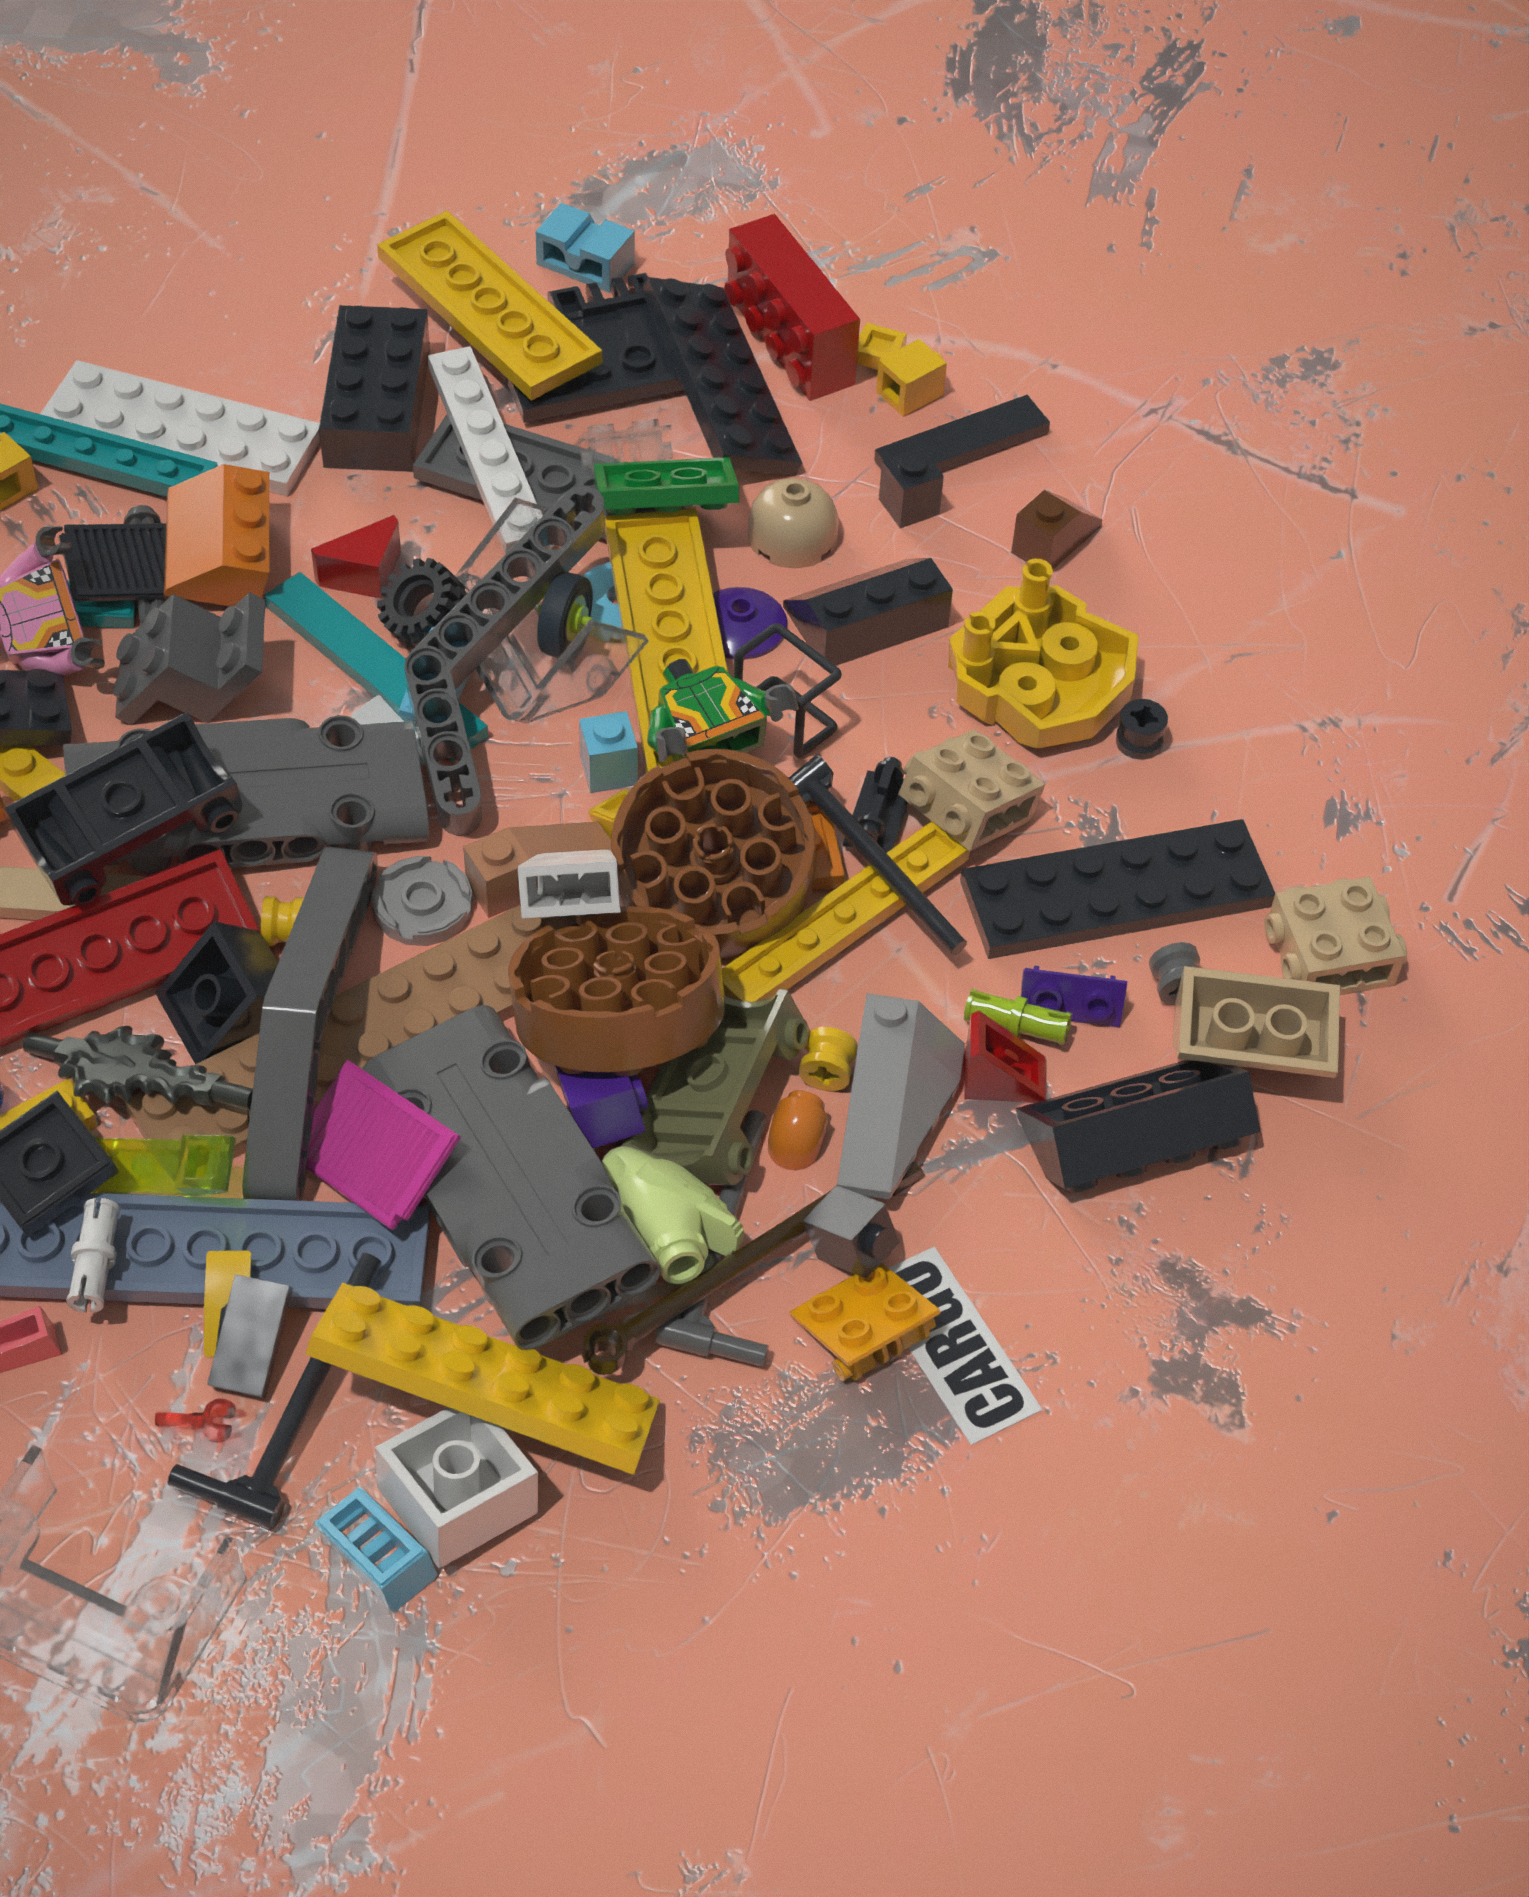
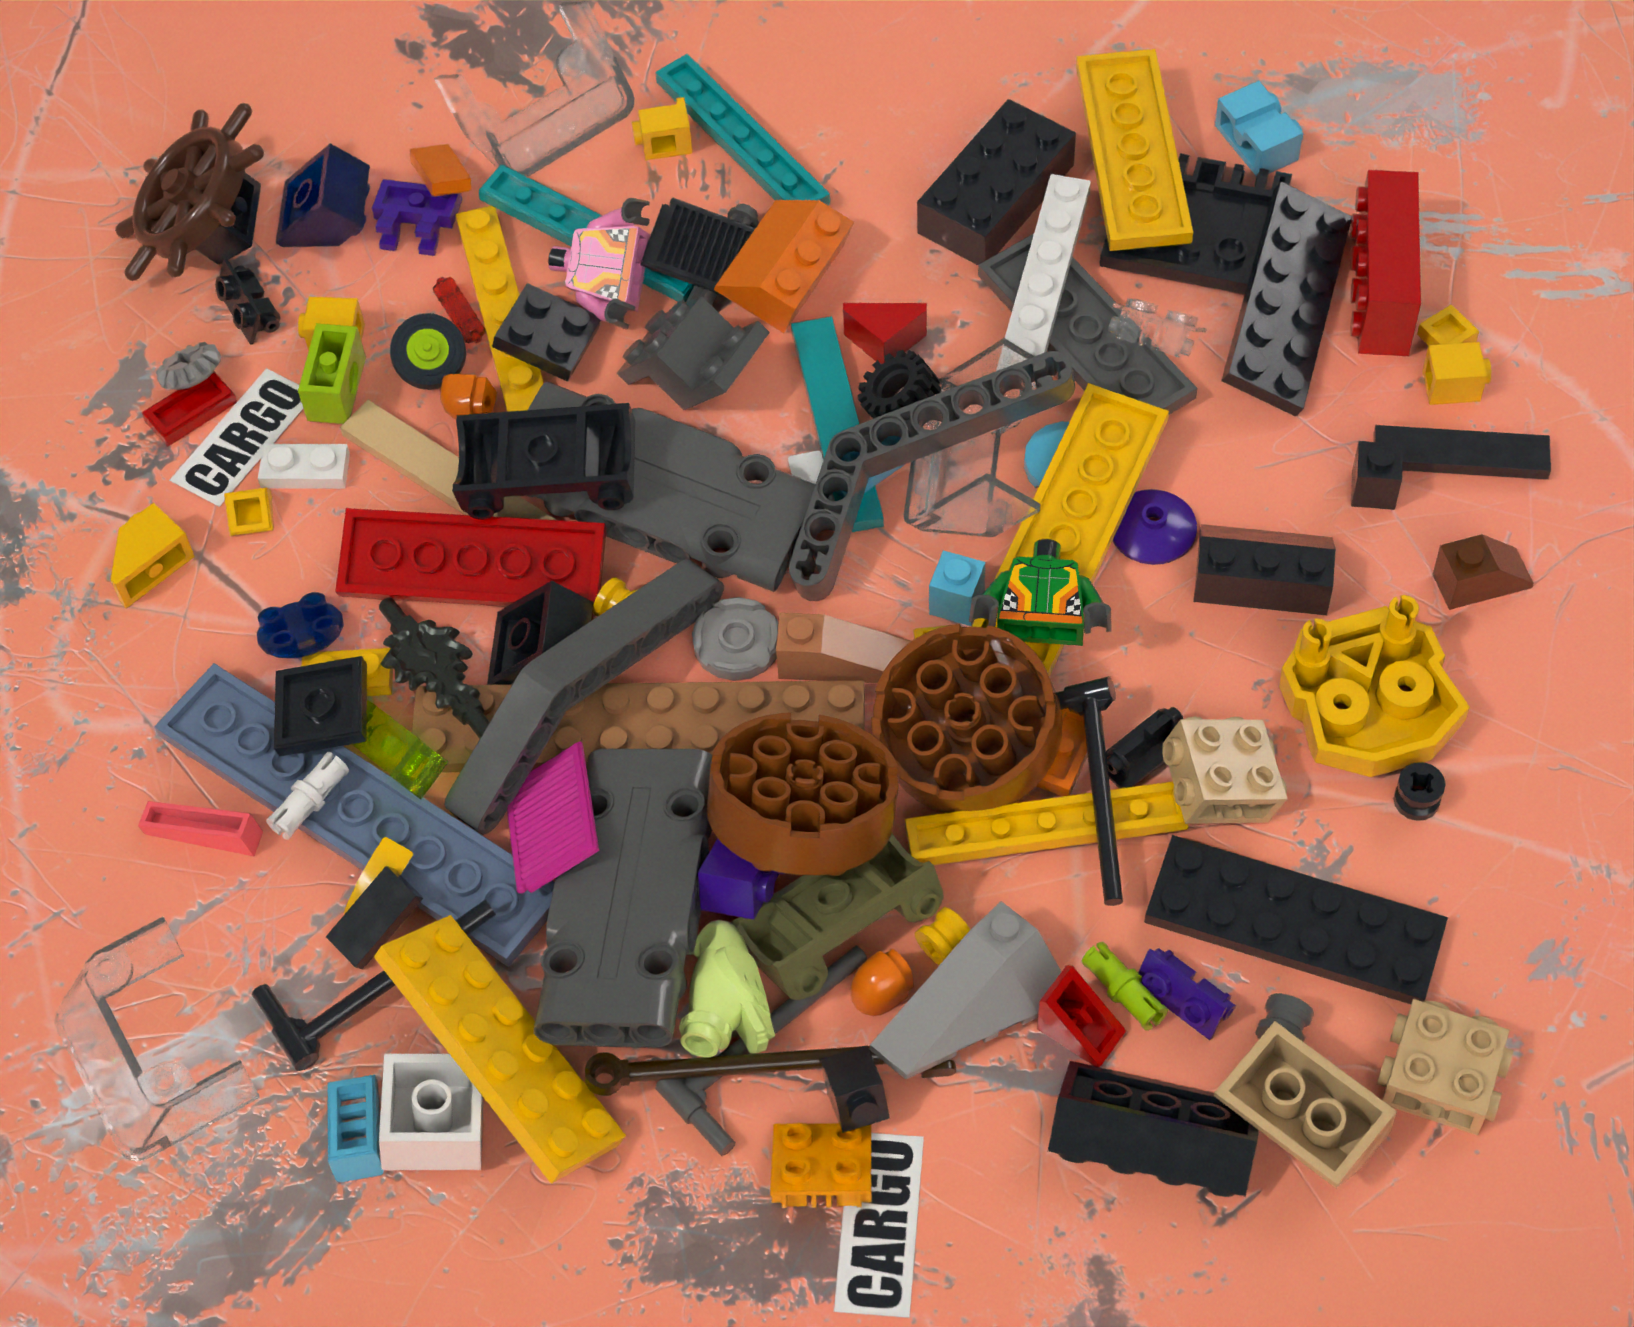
camera: 40 degrees right, 5 degrees up
white plate [40,360,320,497] -> none
clear red hand [155,1398,236,1443] -> none
white torso [518,850,621,918] -> none
black wheel [537,572,593,659] -> none
green plate [594,457,739,515] -> none
black piece [733,623,842,757] -> none
tan cylinder [748,478,839,569] -> none

